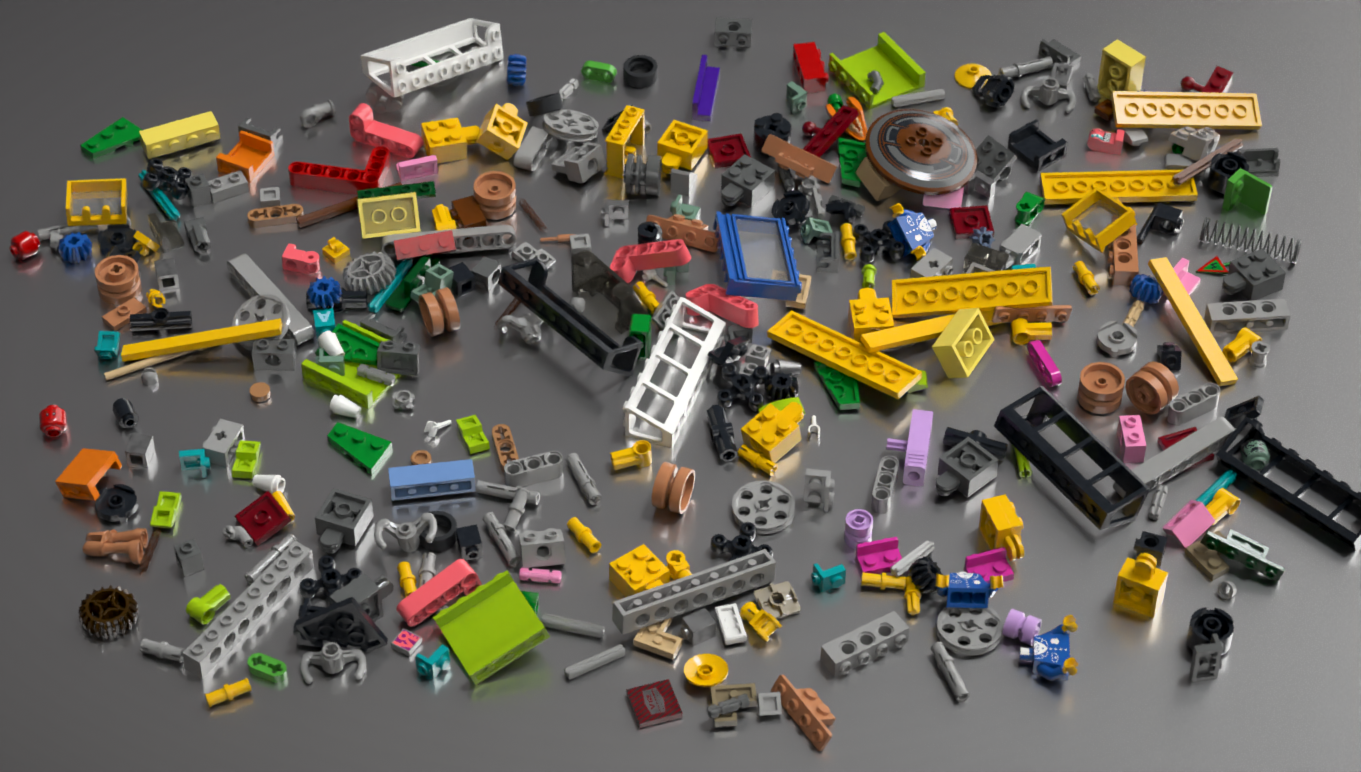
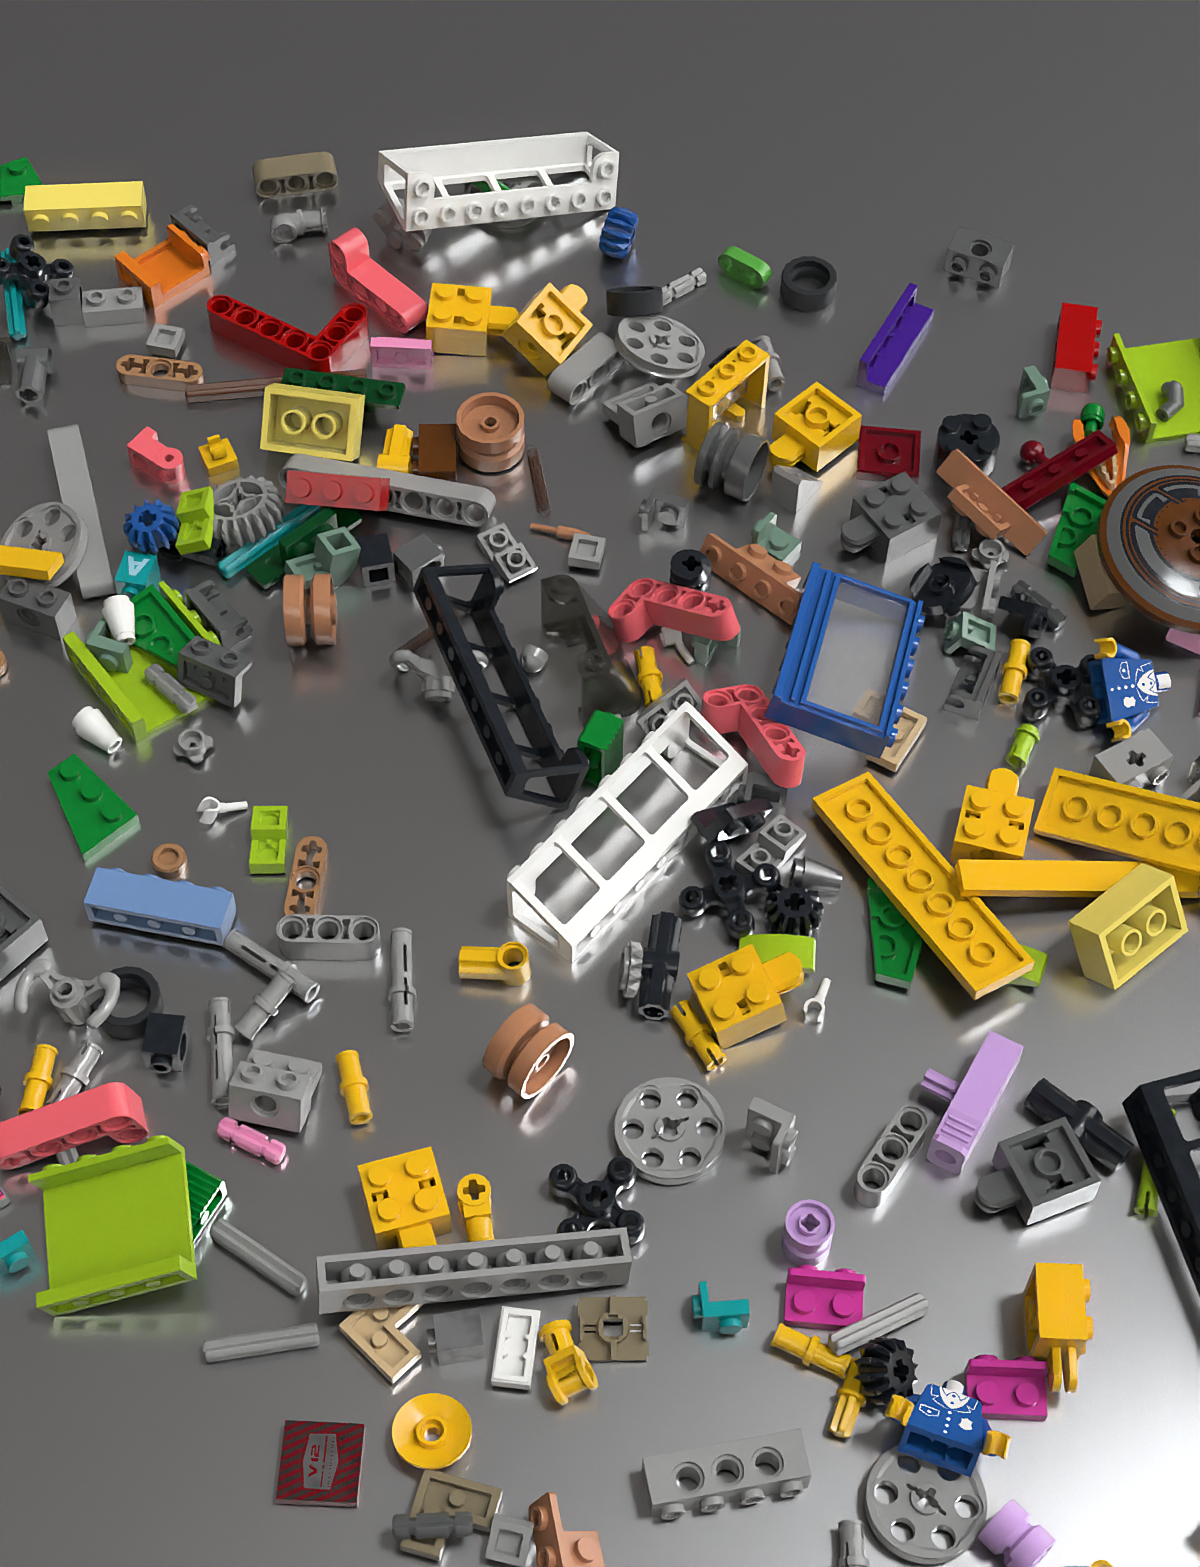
camera: 20 degrees right, 10 degrees up
none -> lime slope [175,486,214,555]
none -> dark tan beam [252,152,338,198]
none -> light grey gear [618,940,643,998]

